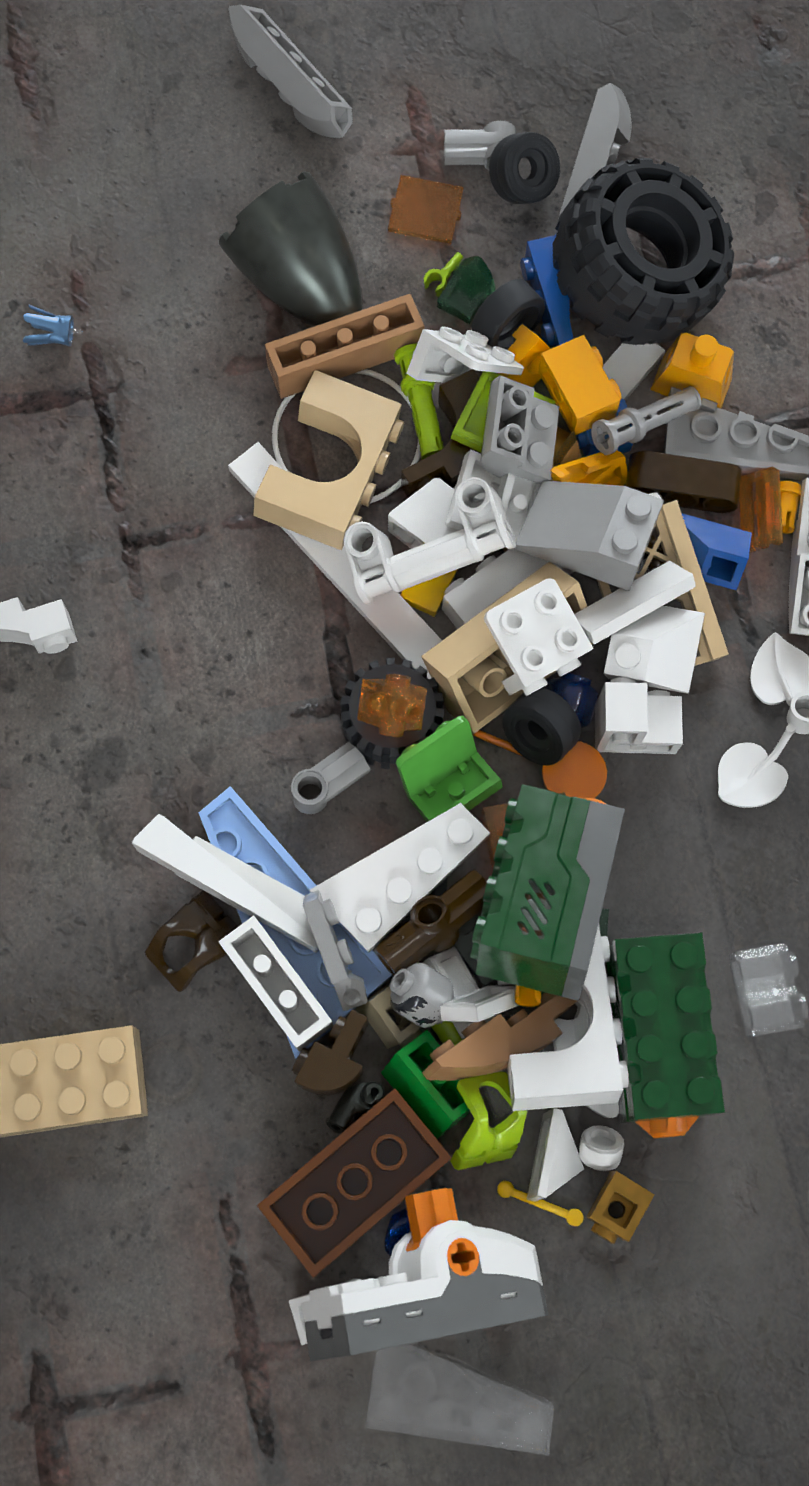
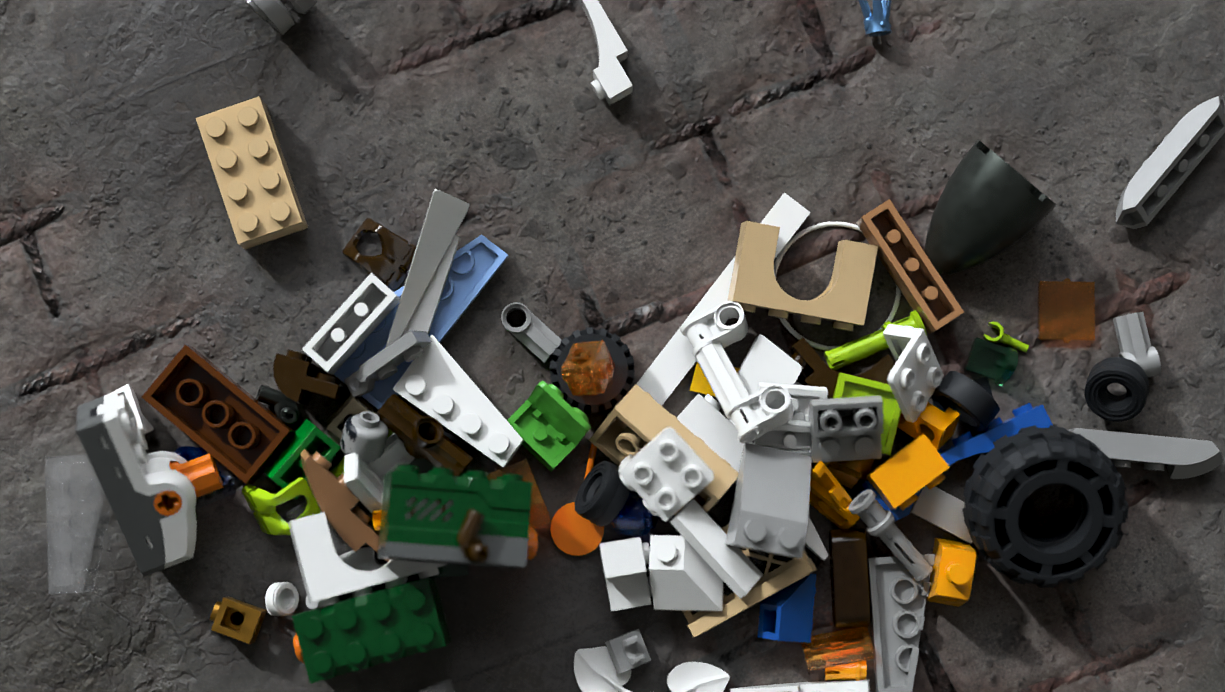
camera: 80 degrees right, 10 degrees up
yellow hinge [497,1180,584,1227] -> none
white slope [527,1108,584,1202] -> none
none -> dark brown arm [457,509,489,563]
none -> light grey tile [605,629,651,674]

